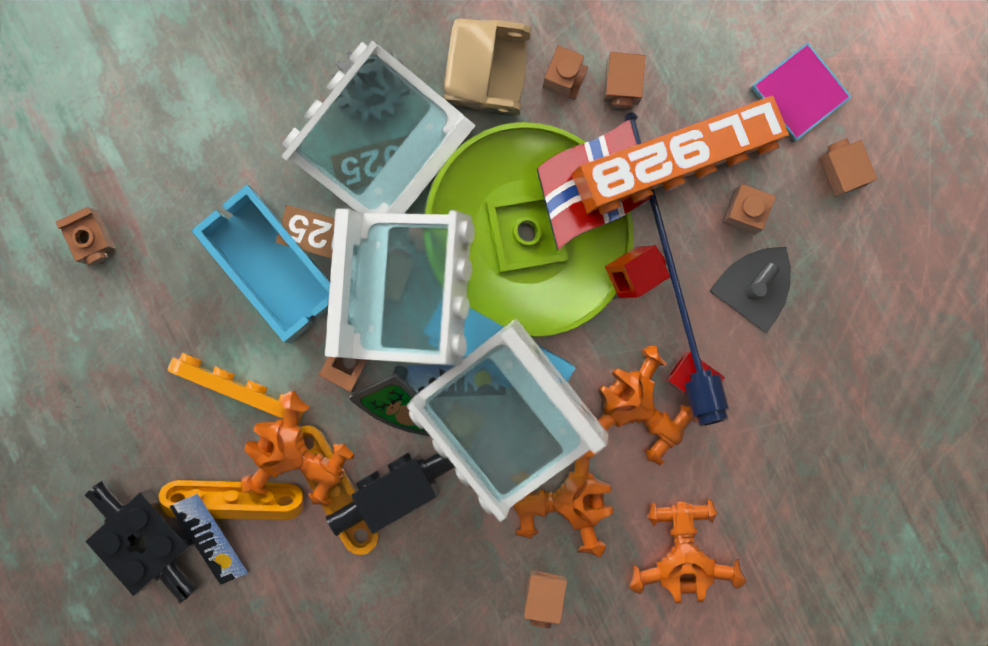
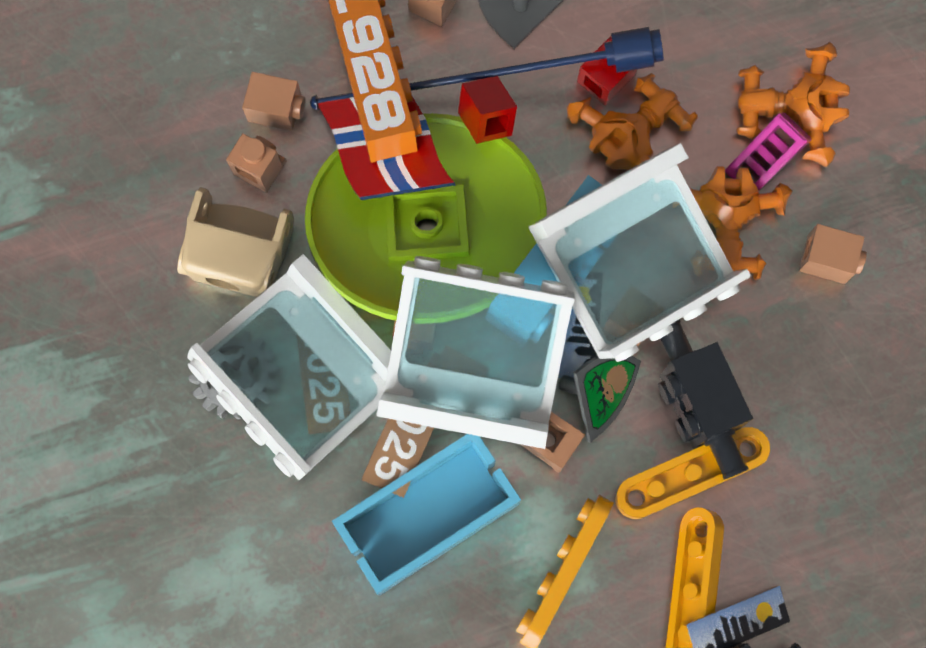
camera: 85 degrees left, 10 degrees down
orange piece [241,391,354,506] -> none
none -> dark pink slope [725,112,812,191]

